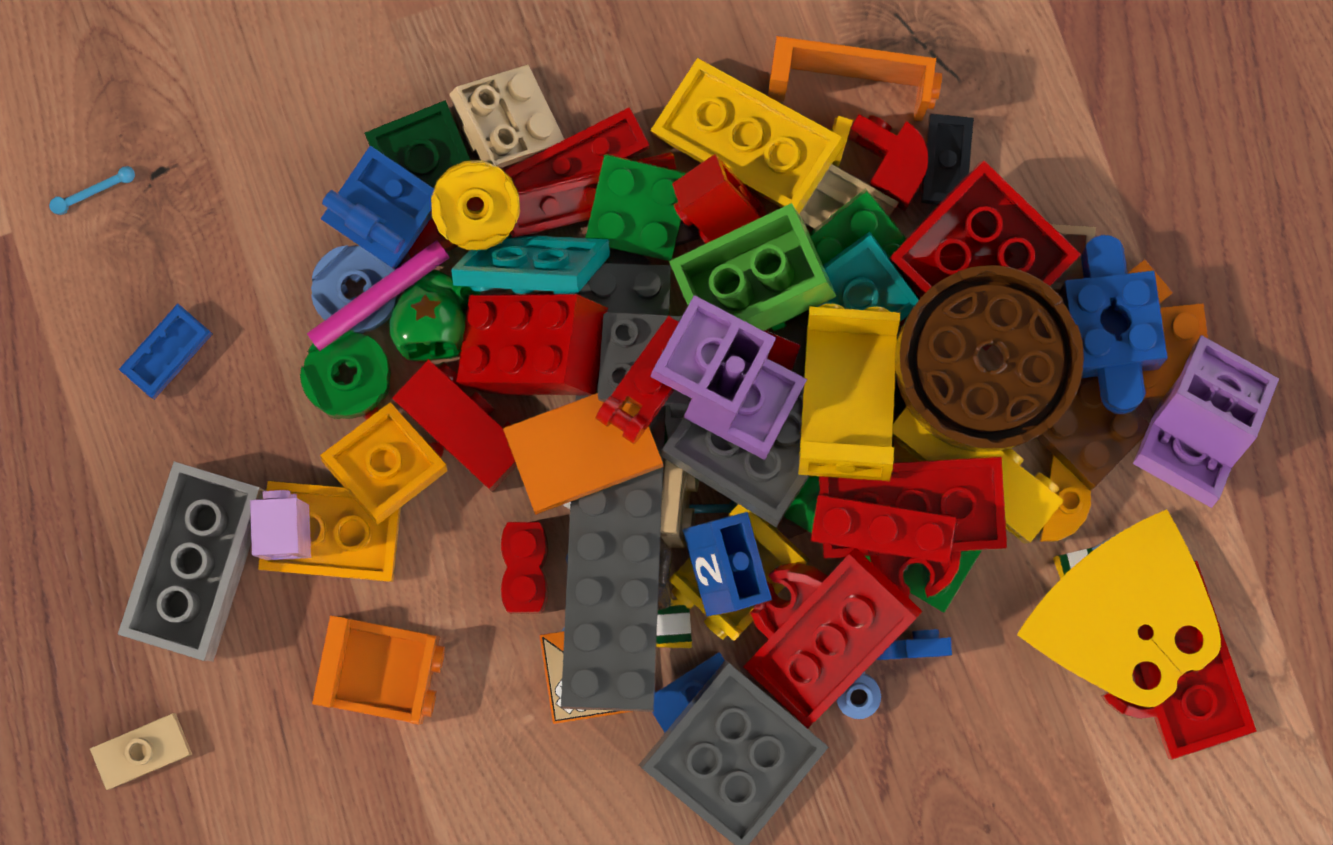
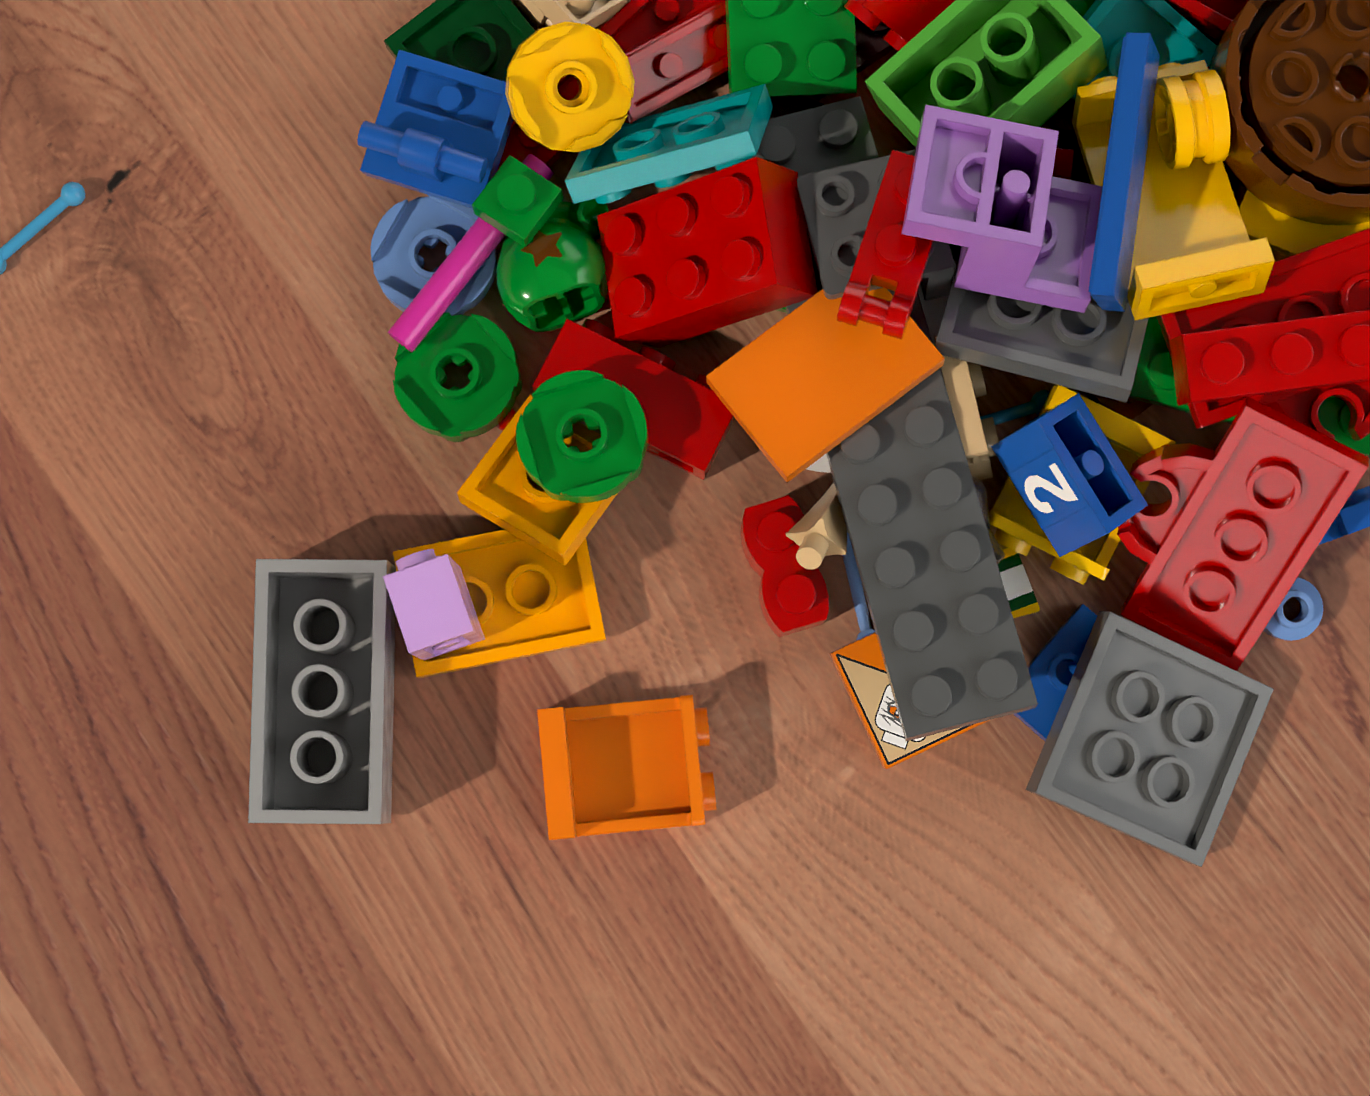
camera: 20 degrees left, 0 degrees up
tan plate [90,713,192,790] -> none
blue plate [119,303,213,400] -> none
none -> green plate [472,155,564,247]
none -> green plate [516,370,648,503]
none -> tan piece [786,482,848,569]
none -> blue tile [1088,32,1160,312]
none -> yellow wheel [1154,69,1230,170]

